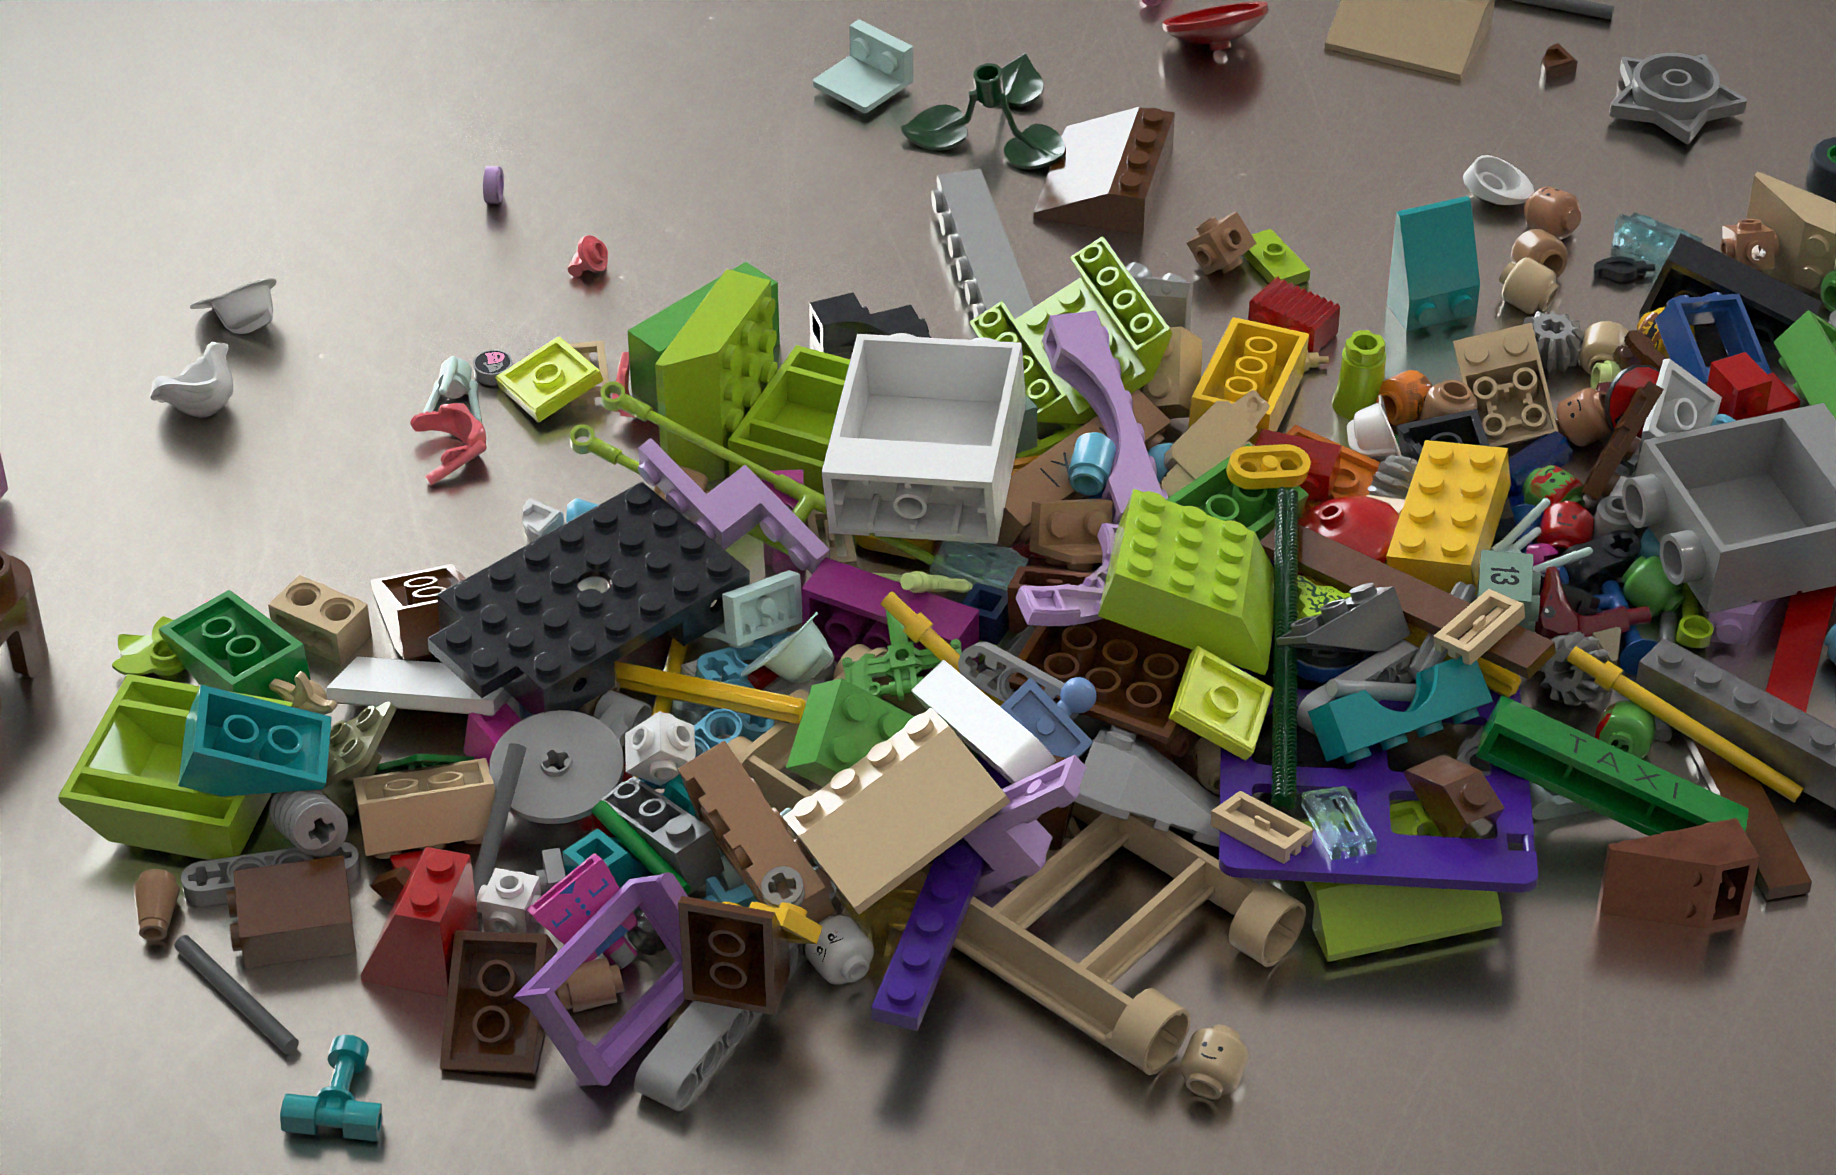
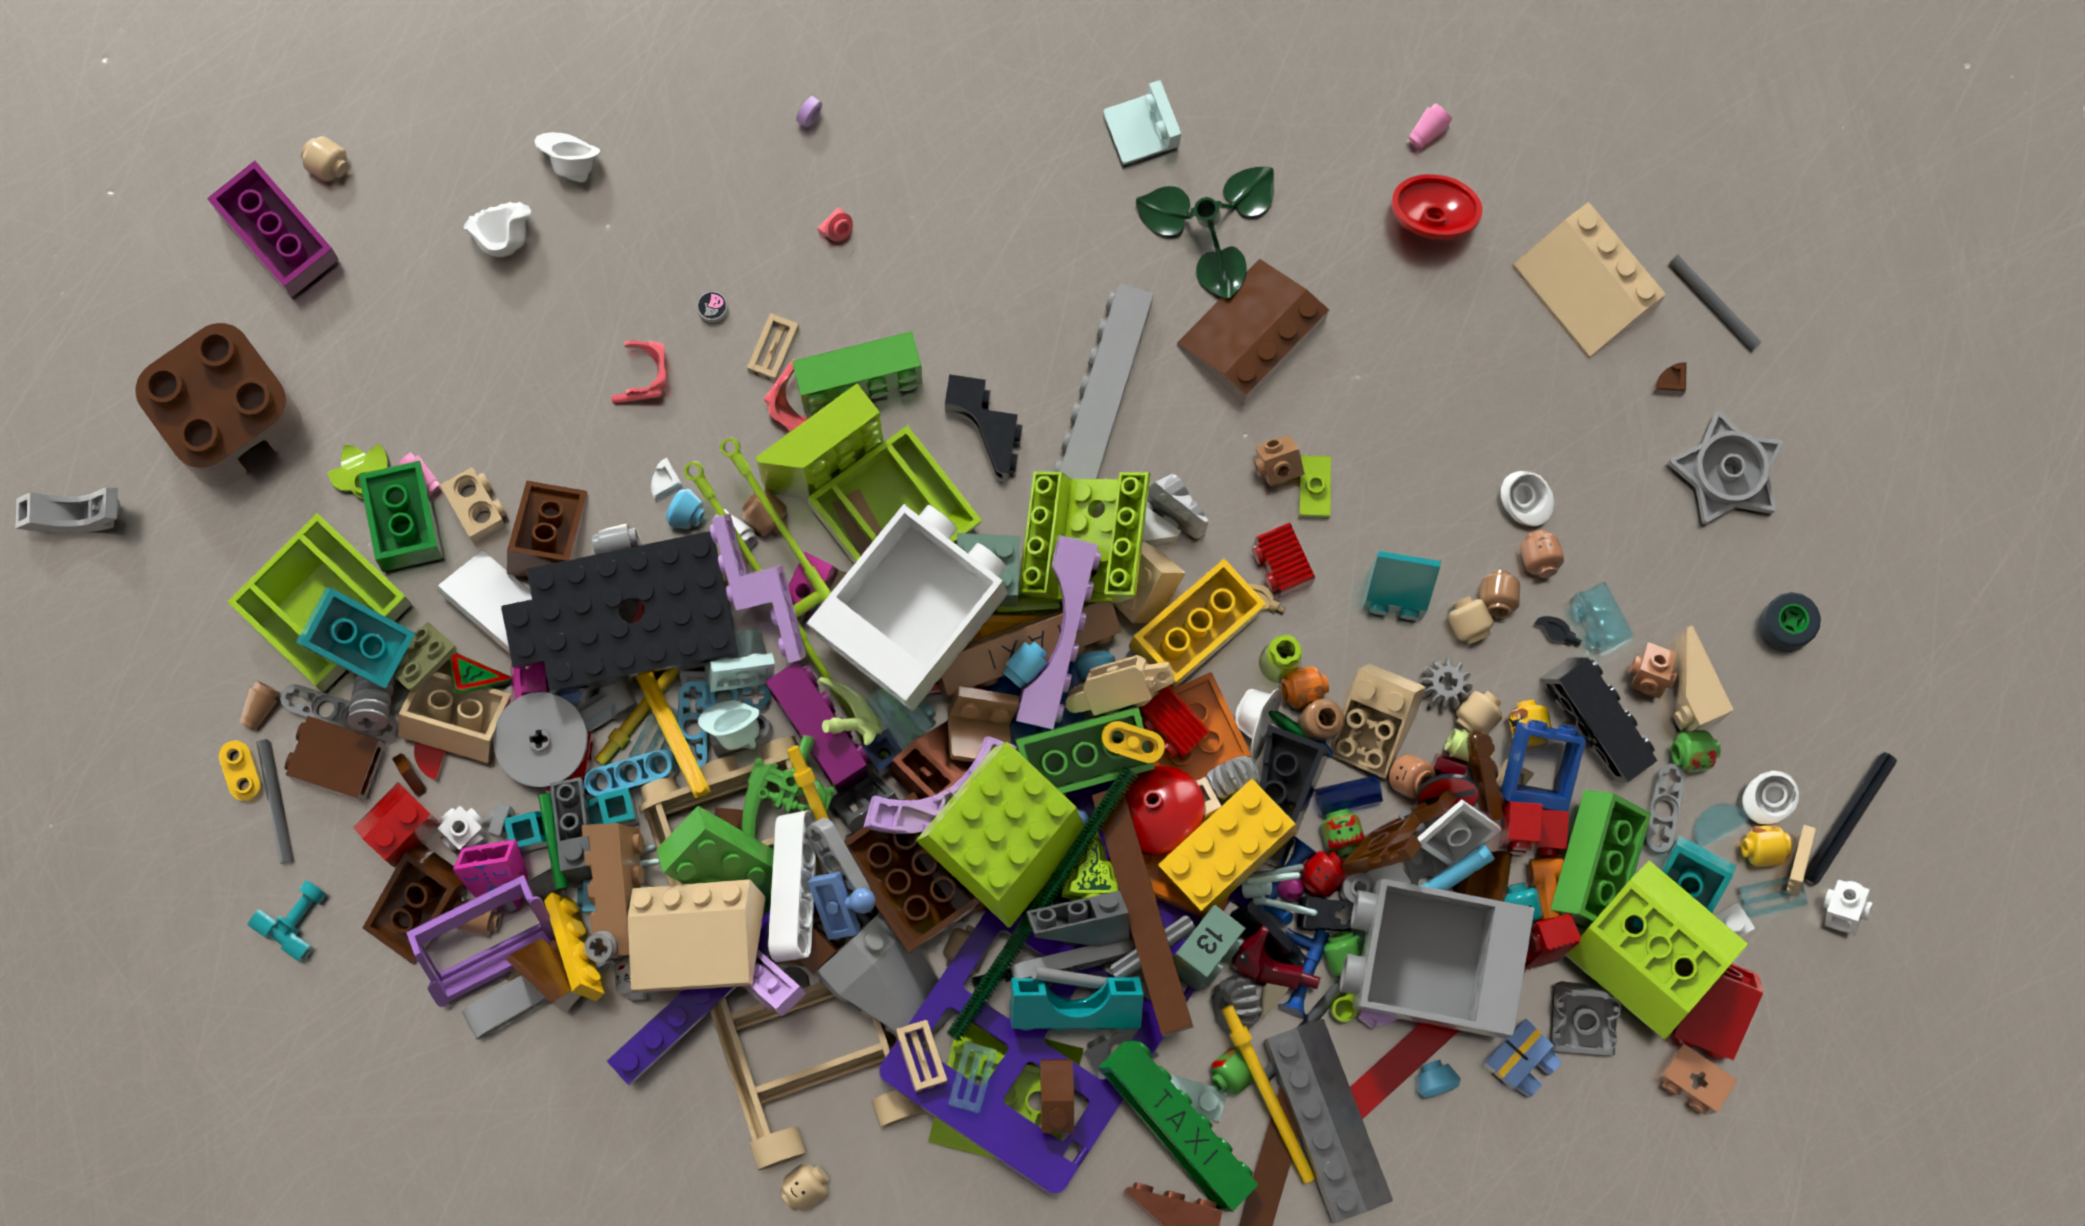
camera: 25 degrees right, 35 degrees up
tan animal [269,671,337,715] -> none
light aqua plant [423,356,482,424] -> none
dark grey bar [473,743,527,919] -> none
neon yellow tile [495,336,604,422] -> none
white brick [625,711,696,786] -> none
neon yellow tile [1169,646,1274,761] -> none
tan tile [1433,589,1525,665] -> none
none -> yellow plate [219,740,263,802]

